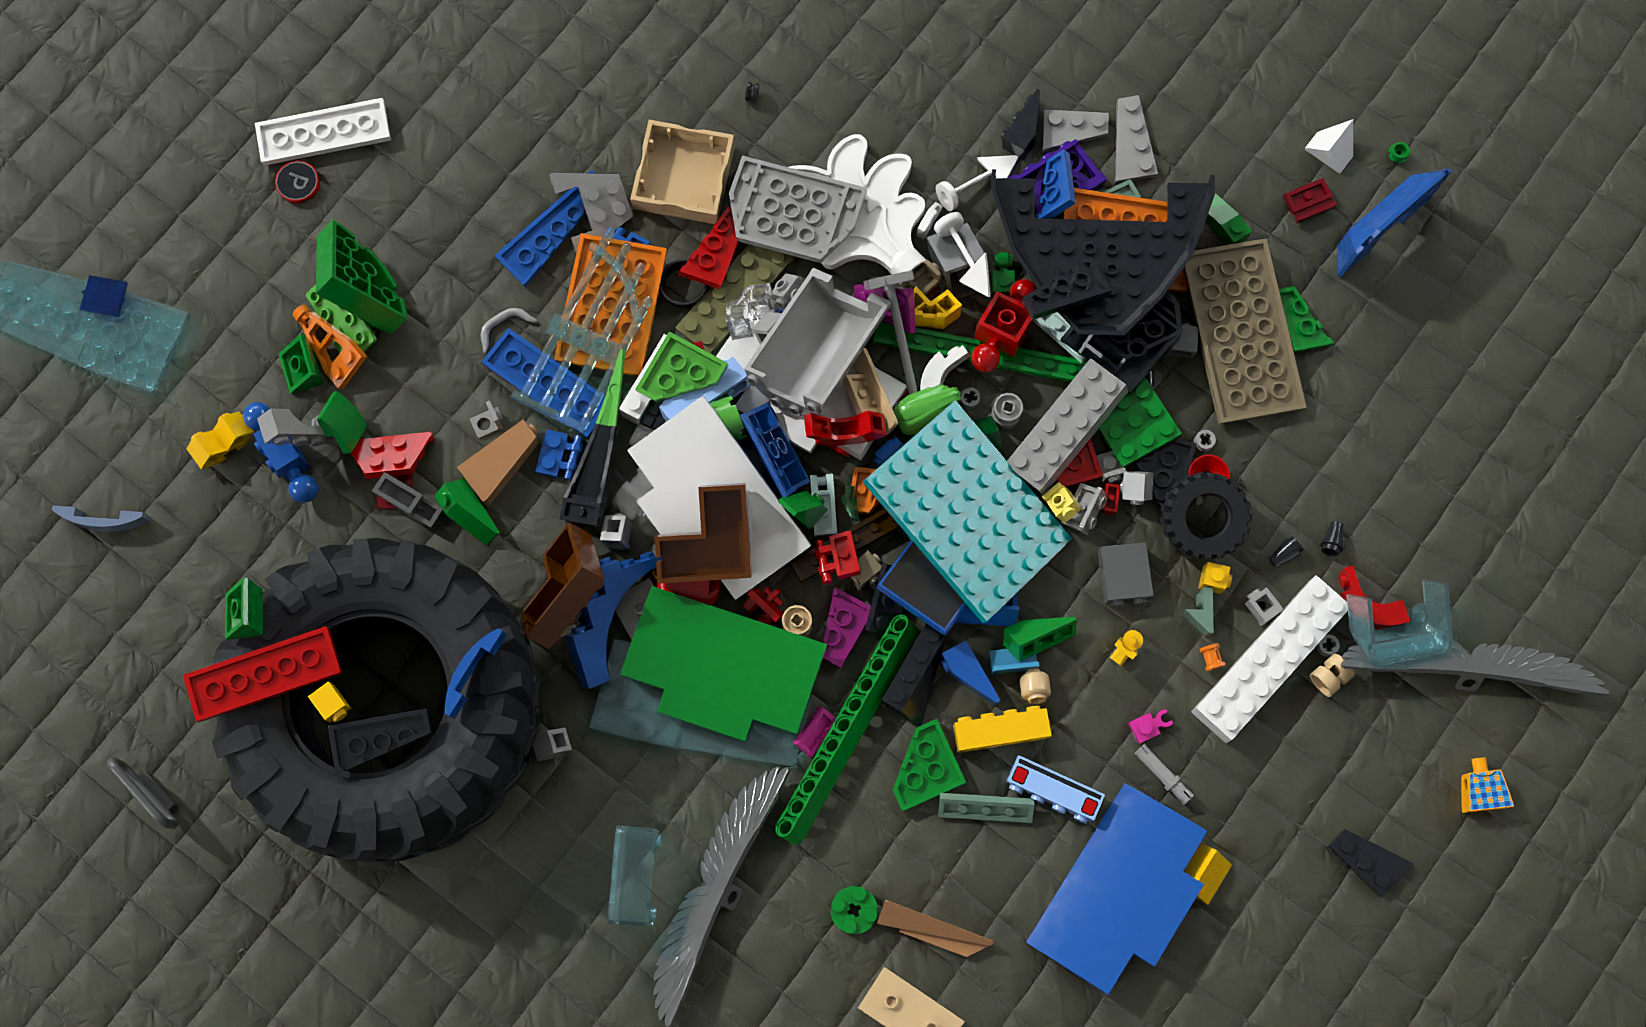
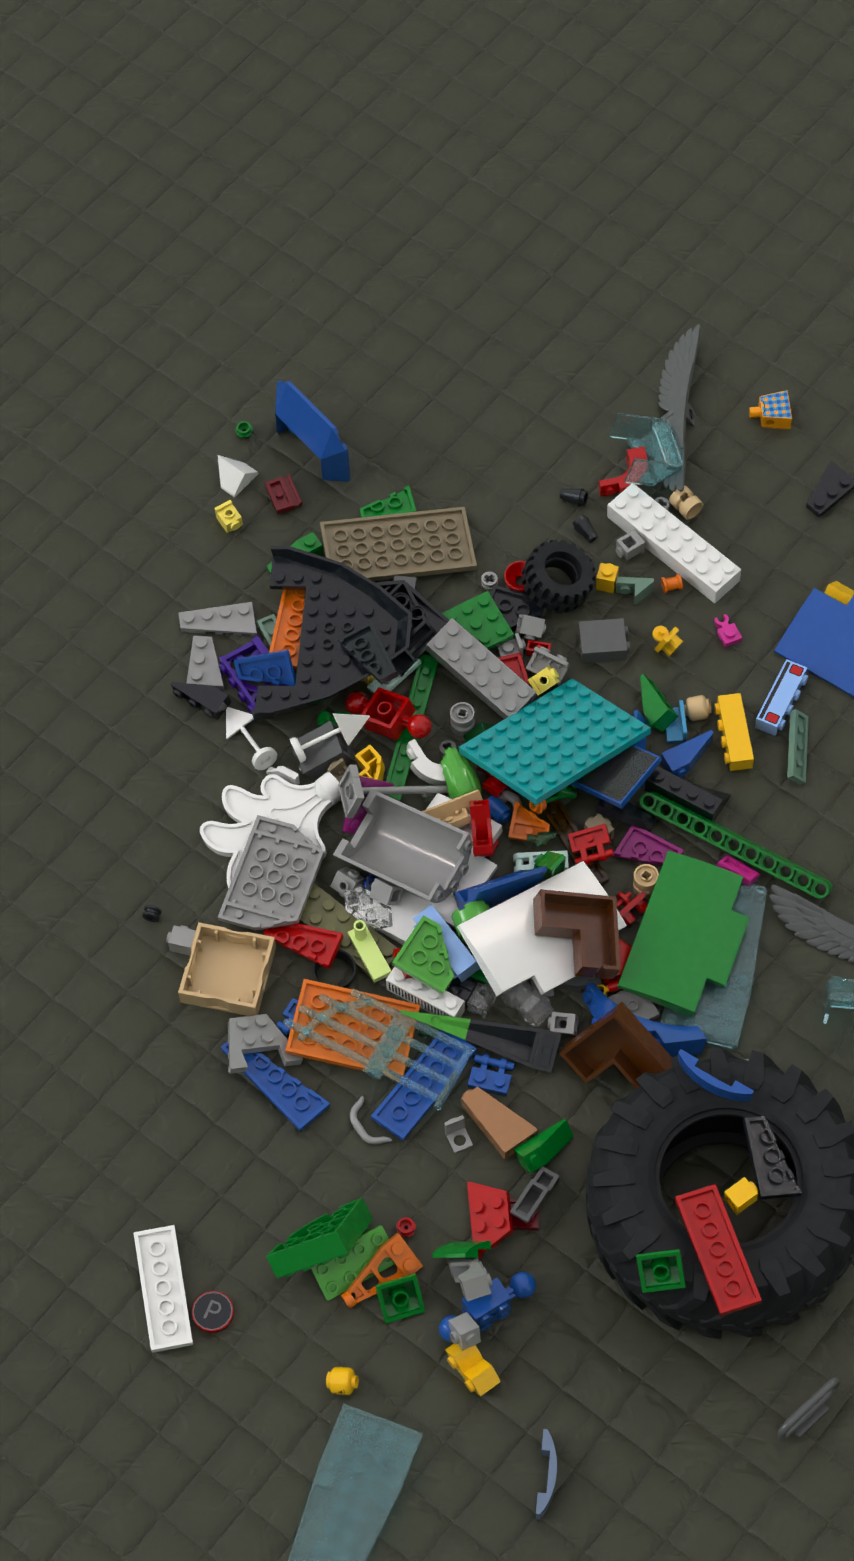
camera: 85 degrees left, 15 degrees down
clear blue piece [80,275,128,317] -> none
green plate [892,719,966,812] -> none
light grey pin [1134,744,1194,805] -> none
none -> light grey brick [166,925,196,956]
none -> light yellow brick [215,500,243,533]
none -> yellow head [326,1367,359,1395]
none -> yellowish green piece [348,920,391,983]
none -> red plate [396,1217,416,1237]
none -> light grey brick [448,1312,481,1351]

